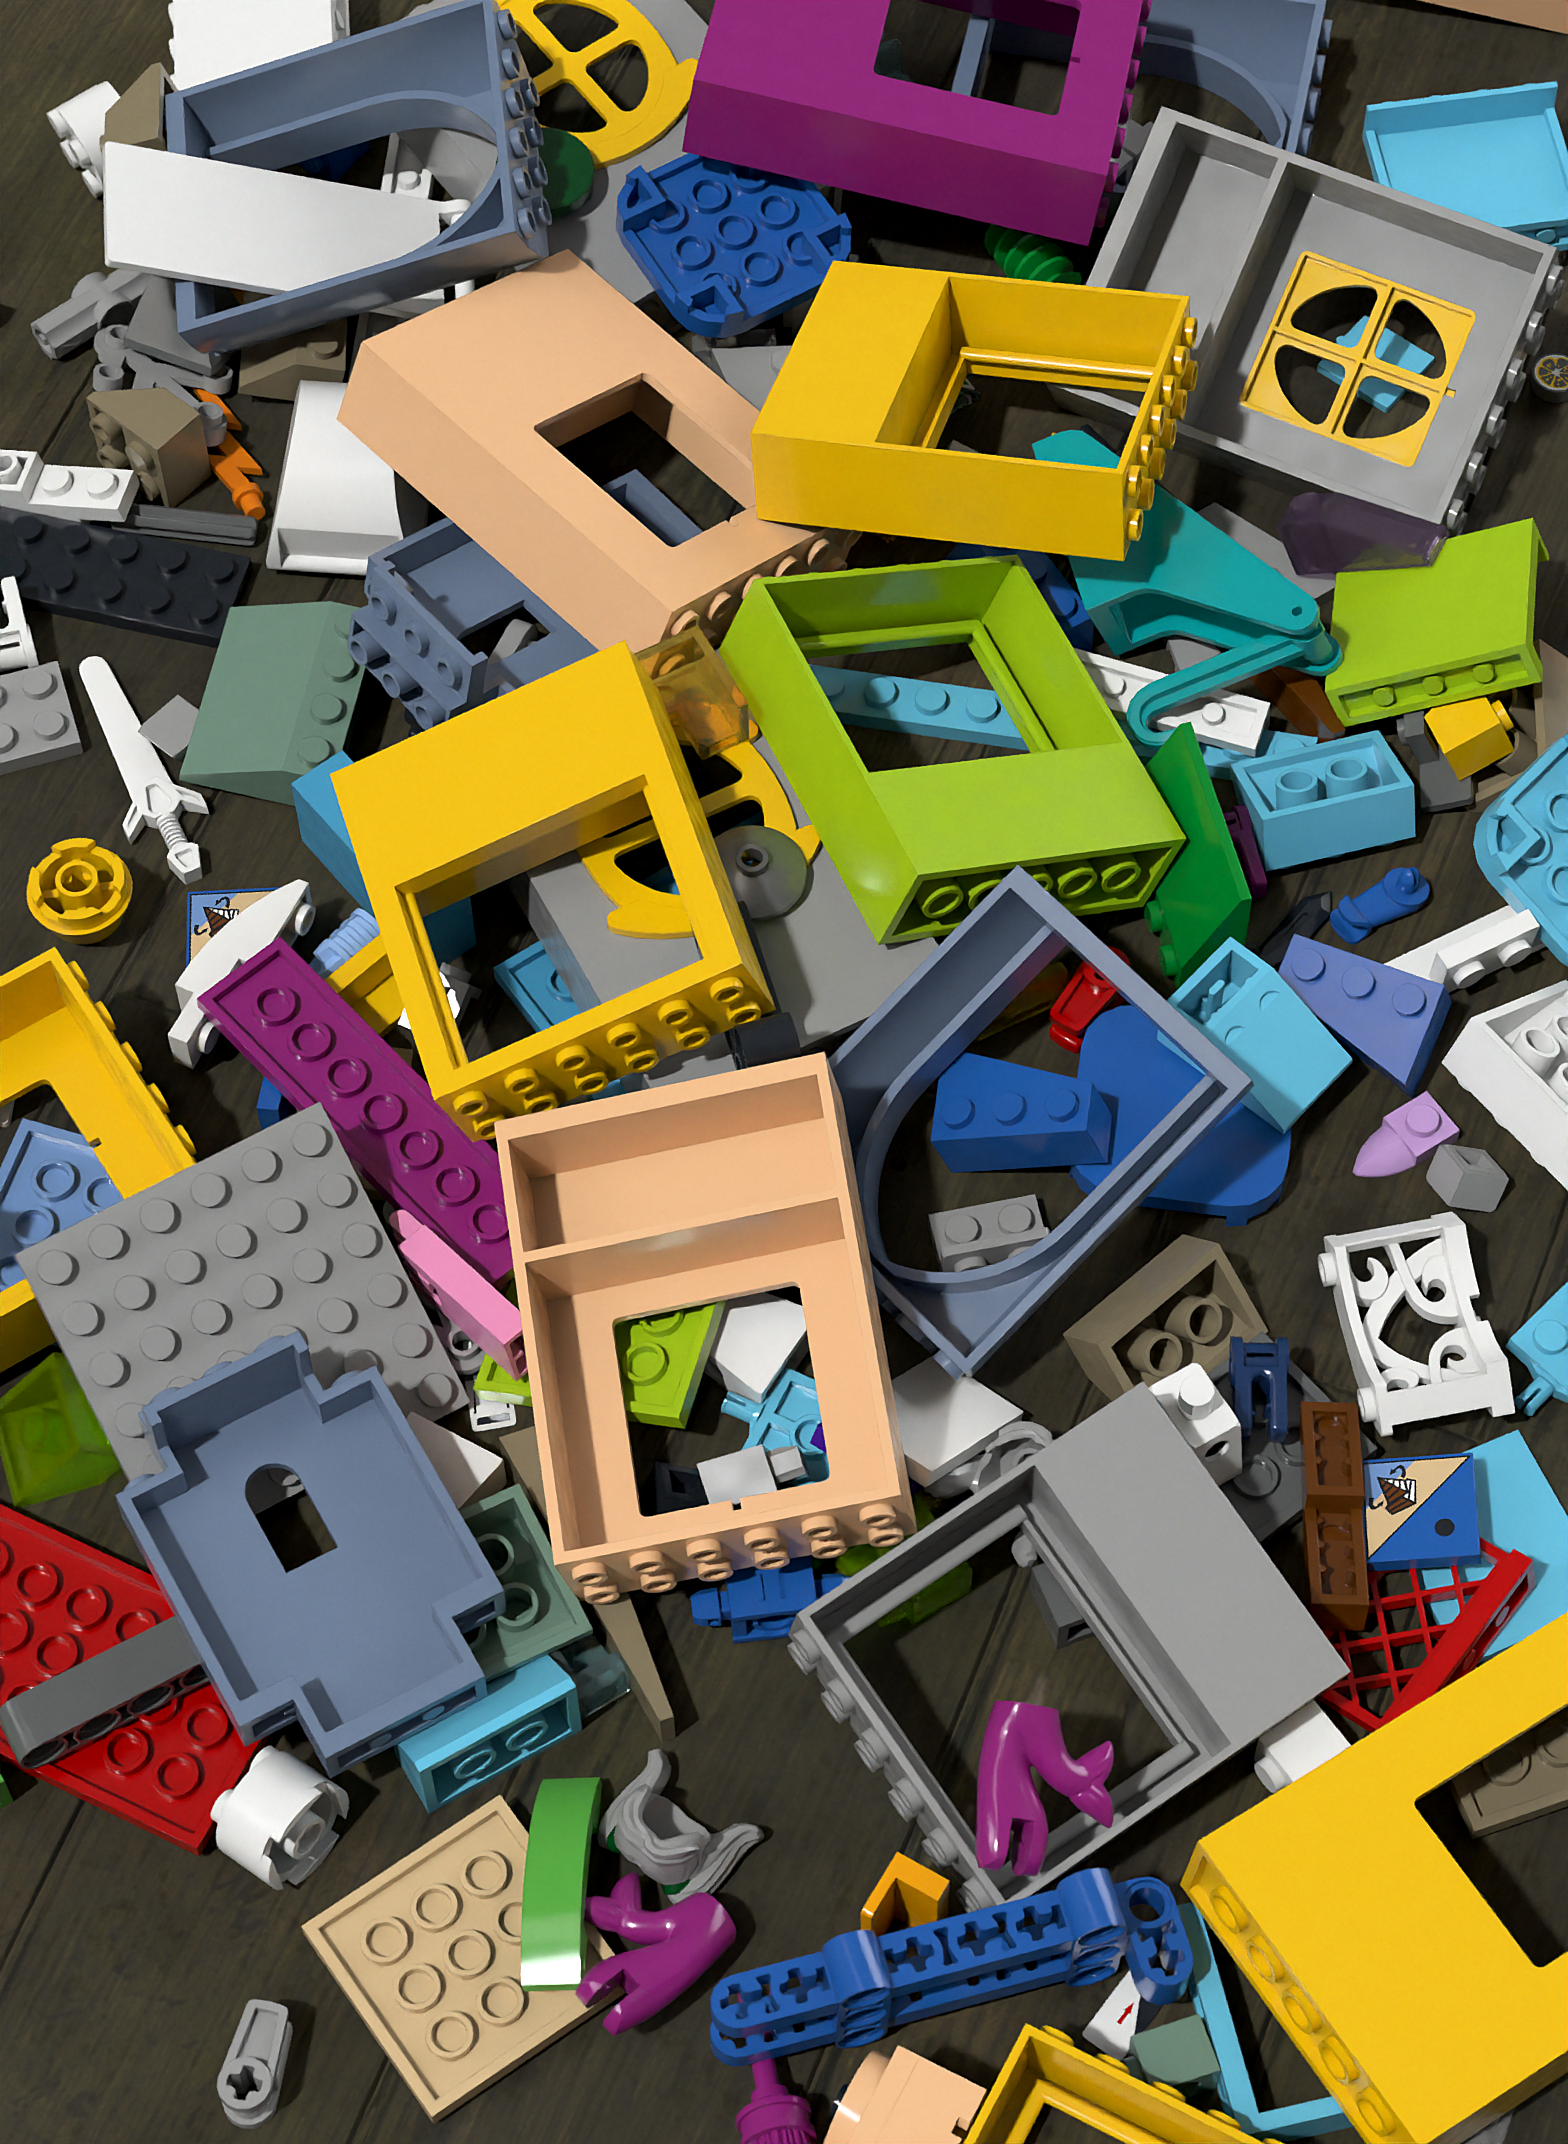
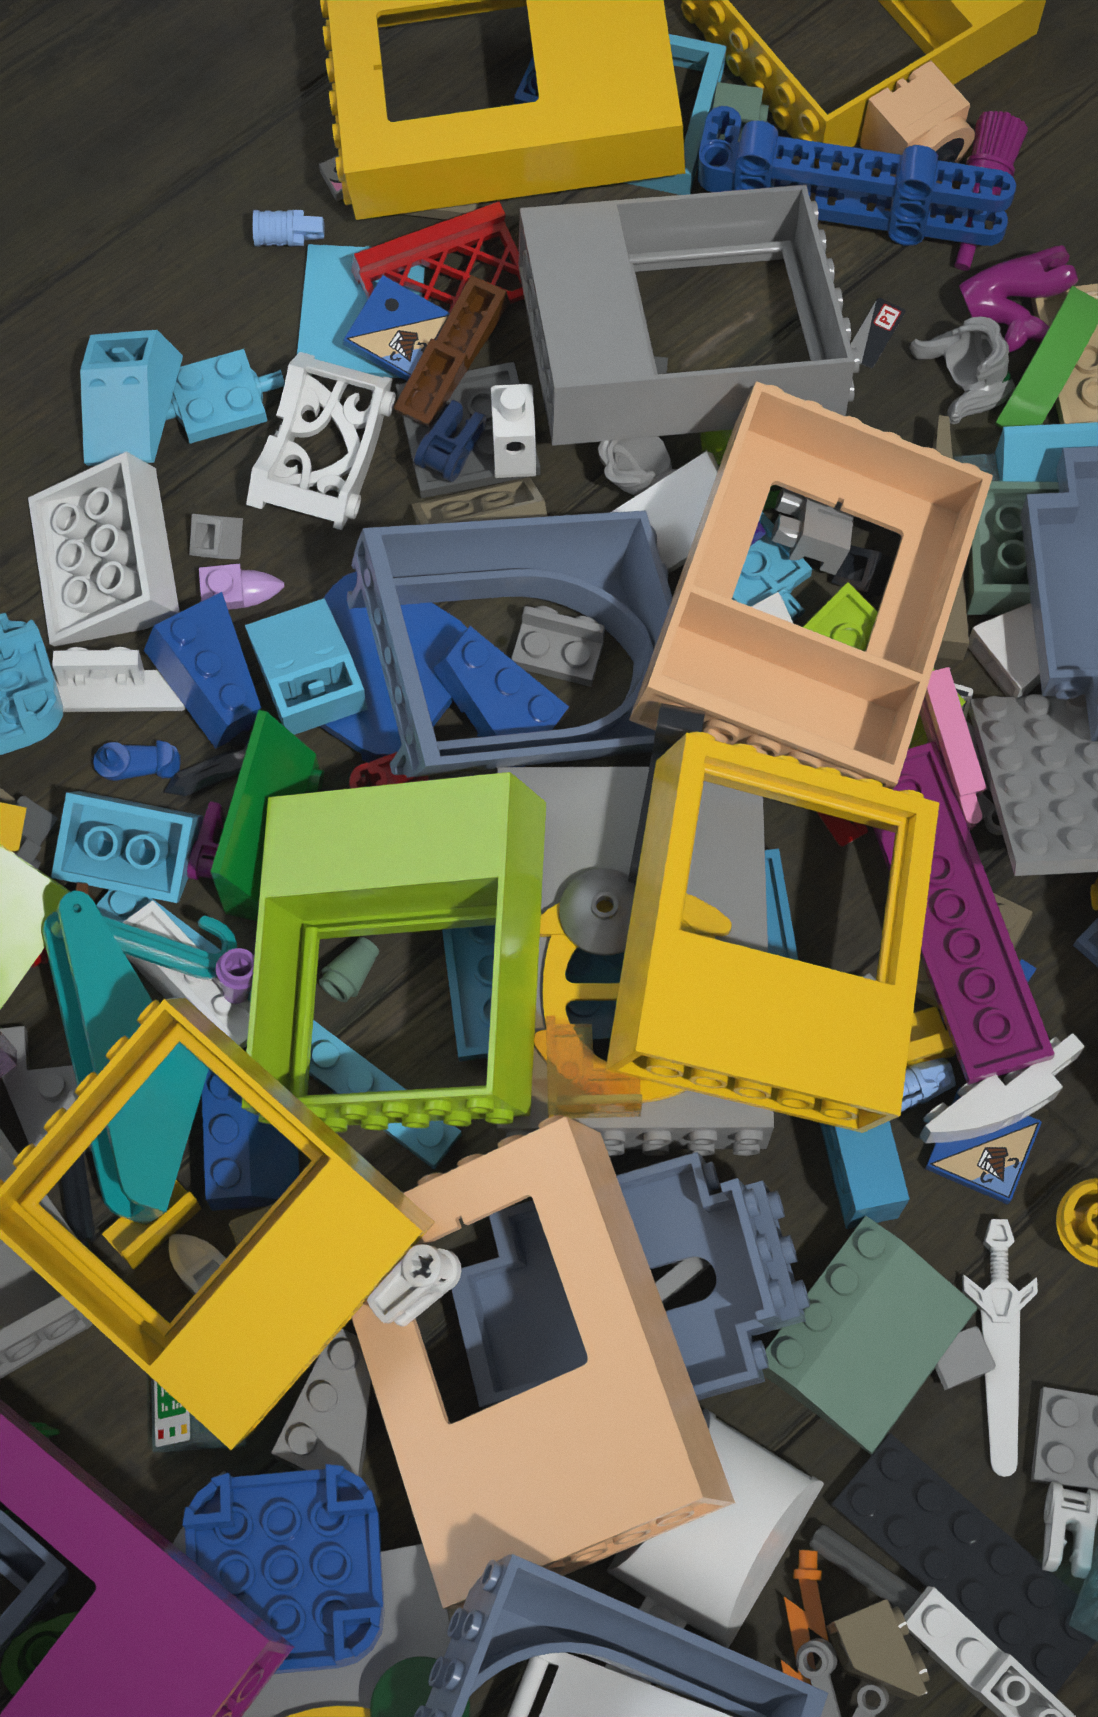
camera: 155 degrees left, 10 degrees up
light orange panel [861,1852,950,1937] -> none
magenta piece [976,1701,1114,1876] -> none
none -> medium lavender cone [216,948,254,1004]
none -> white piece [367,1244,462,1327]
none -> sticker [850,298,906,368]

